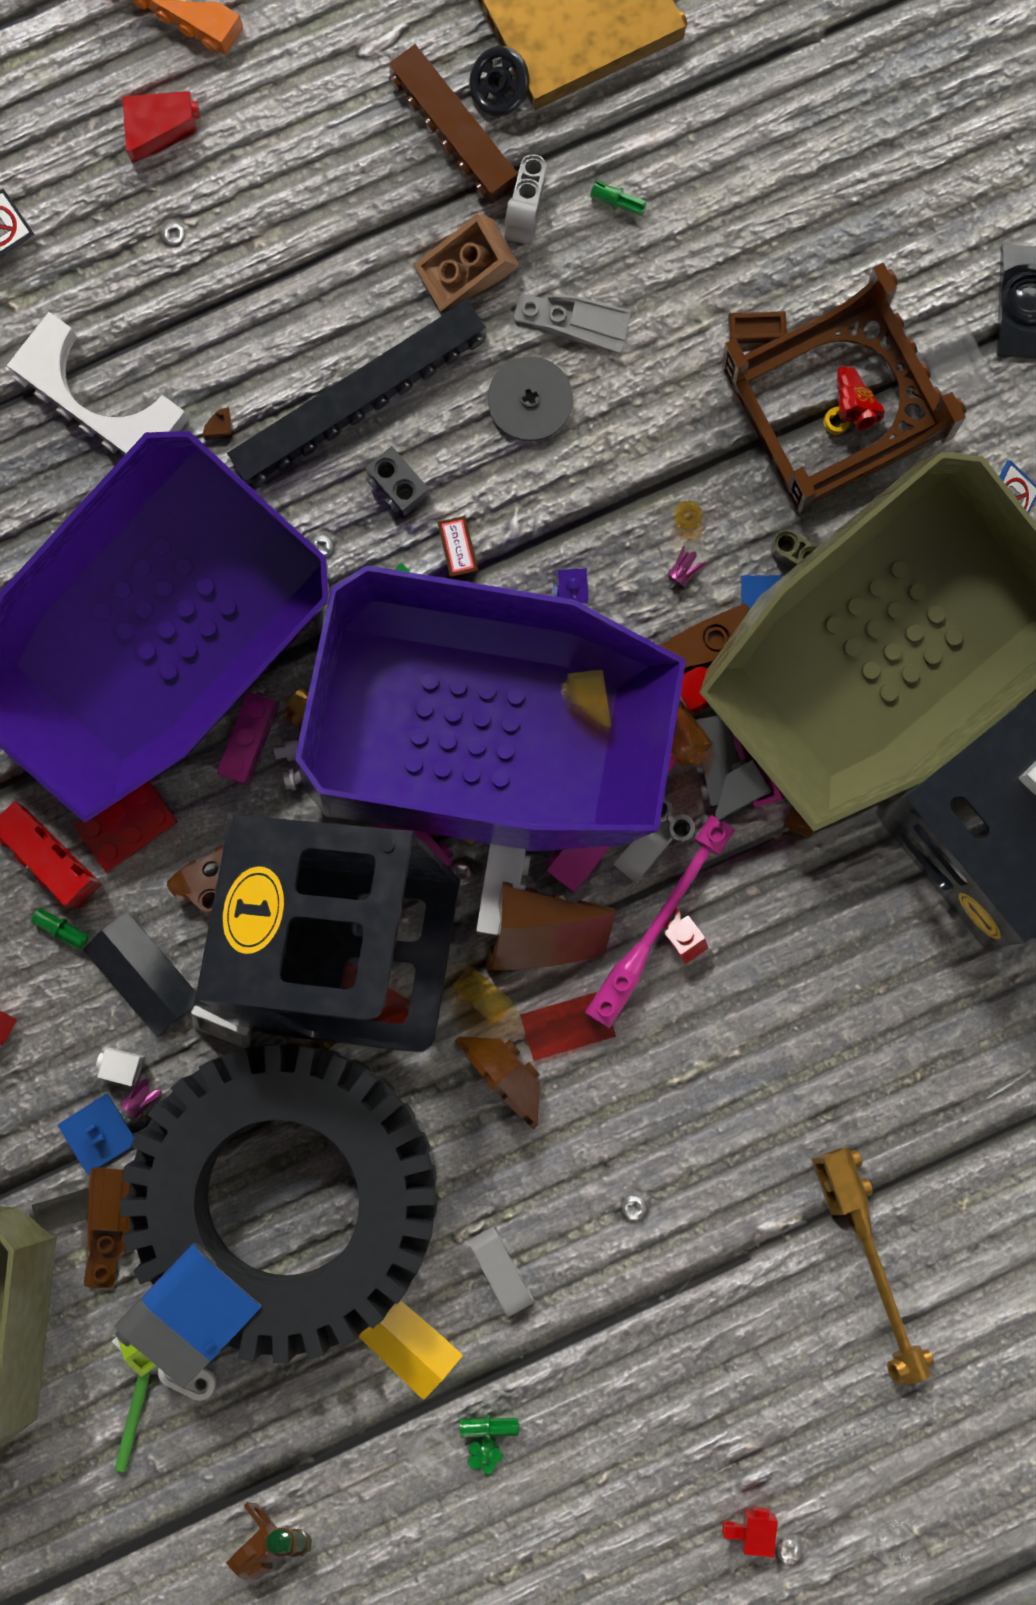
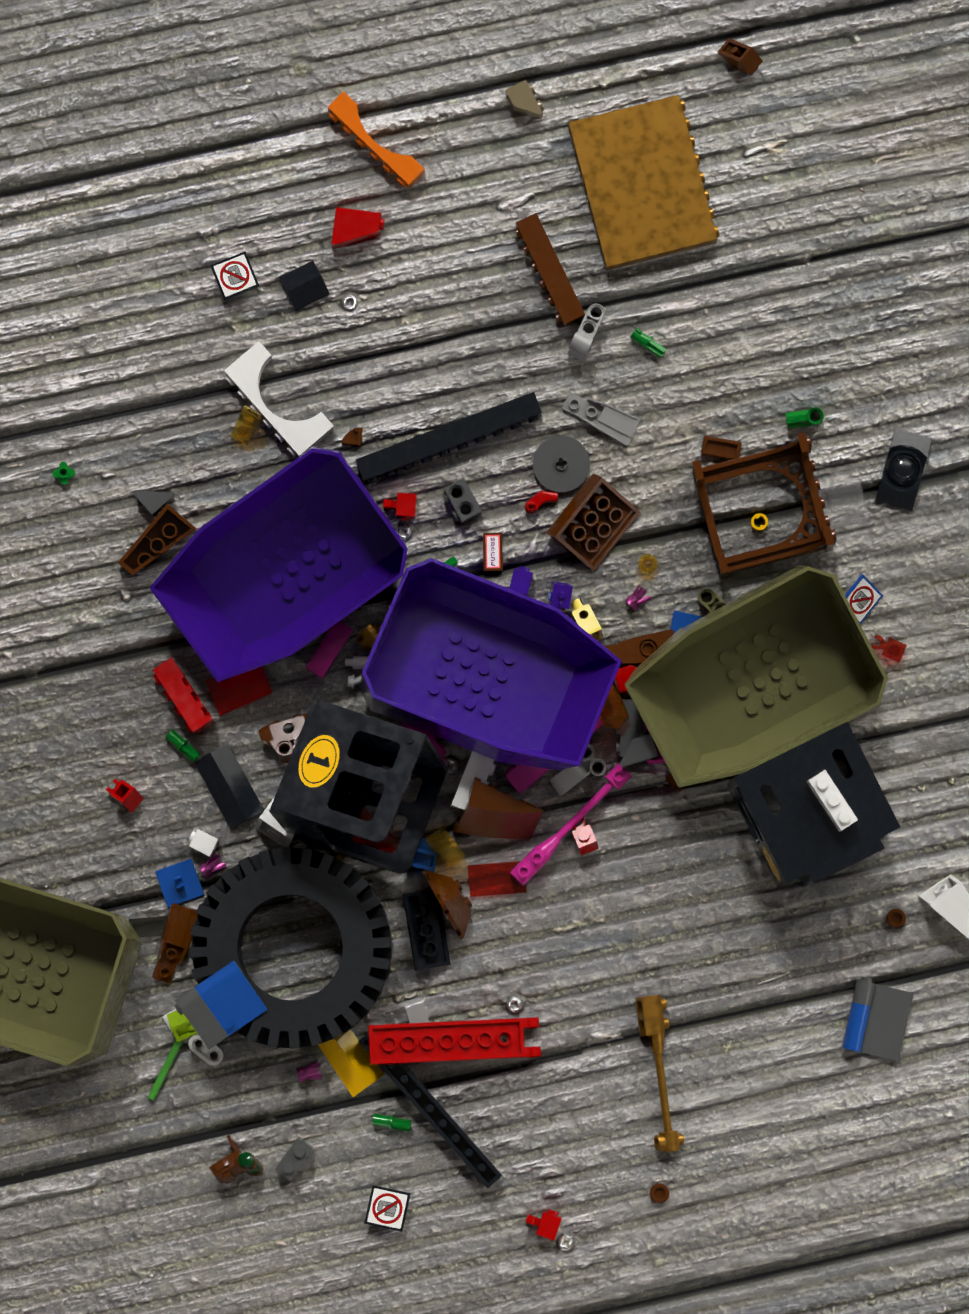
camera: 10 degrees right, 0 degrees up
medium nougat slope [414,213,520,312] -> none
green plant [467,1438,503,1474] -> none
black plate [469,46,529,117] -> none
clear yellow slope [561,669,611,733] -> none
red rock [837,366,885,431] -> none
none -> clear yellow slope [230,405,262,446]
none -> dark grey brick [275,1137,314,1181]
none -> black slope [279,261,330,311]
none -> flat silver piece [293,1060,323,1083]
none -> black brick [358,1033,502,1188]
none -> piece [364,1185,411,1232]
none -> red hinge [368,1017,541,1065]
none -> red brick [383,492,417,522]
none -> black slope [402,890,451,971]
none -> blue slope [411,838,438,872]
none -> dark purple brick [509,566,533,596]
none -> red arm [524,491,558,514]
none -> reddish brown slope [546,474,641,571]
none -> light yellow torso [570,598,603,641]
none -> reddish brown tile [650,1183,669,1203]
none -> green piece [785,407,824,430]

